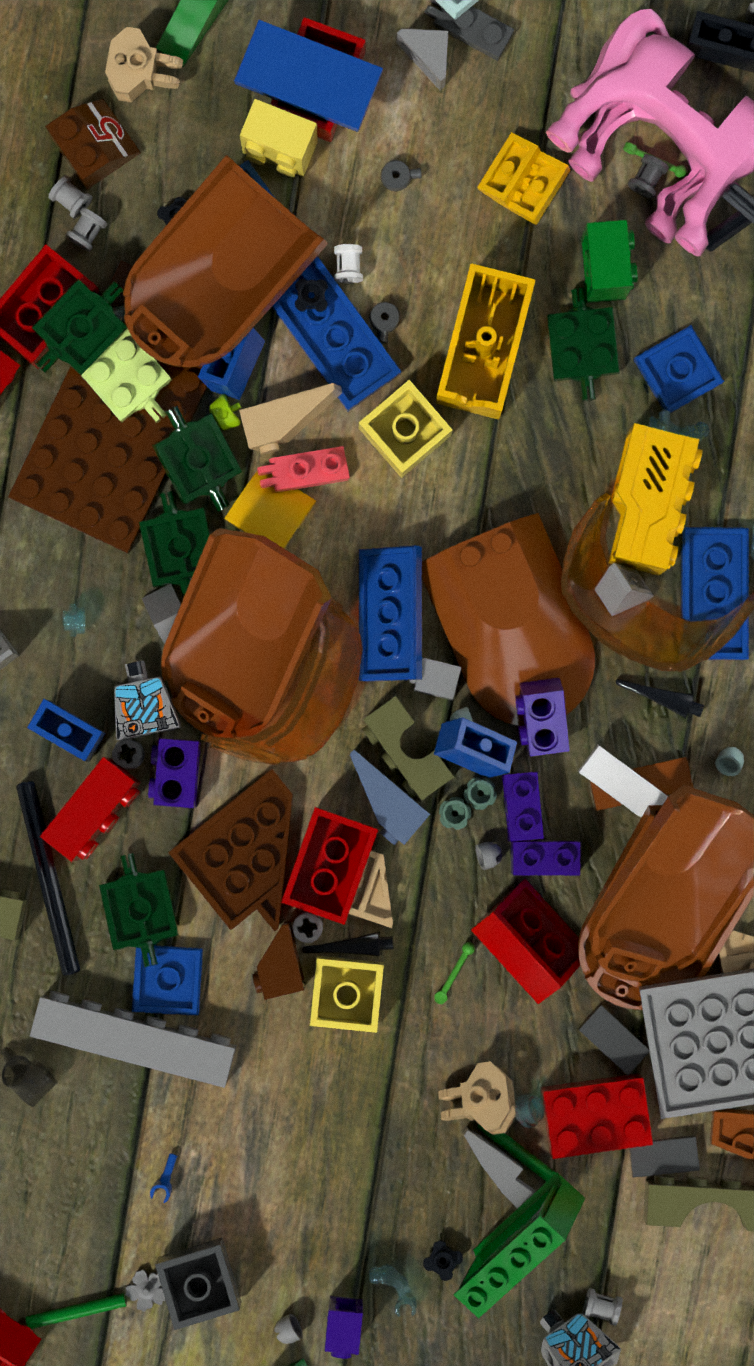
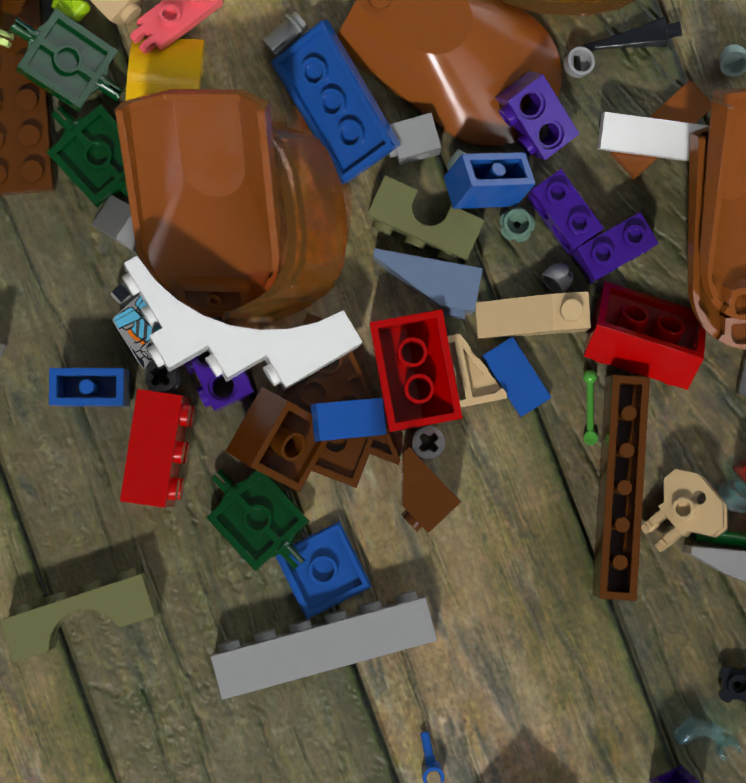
camera: 30 degrees left, 0 degrees up
clear smoke piece [1,1047,58,1107] -> none
black axle [16,781,80,976] -> none
clear light blue plate [63,604,85,637] -> none
black piece [302,931,394,956] -> none
light yellow brick [310,956,384,1033] -> none
sand green plate [439,797,471,830] -> none
none -> white arch [122,256,362,391]
none -> reddish brown slope [225,387,329,492]
none -> light grey pin [262,11,308,57]
none -> blue tile [311,398,387,442]
none -> tan slope [475,291,591,339]
none -> blue tile [481,337,551,417]
none -> light grey hinge [563,46,595,78]
none -> reddish brown brick [592,375,650,601]

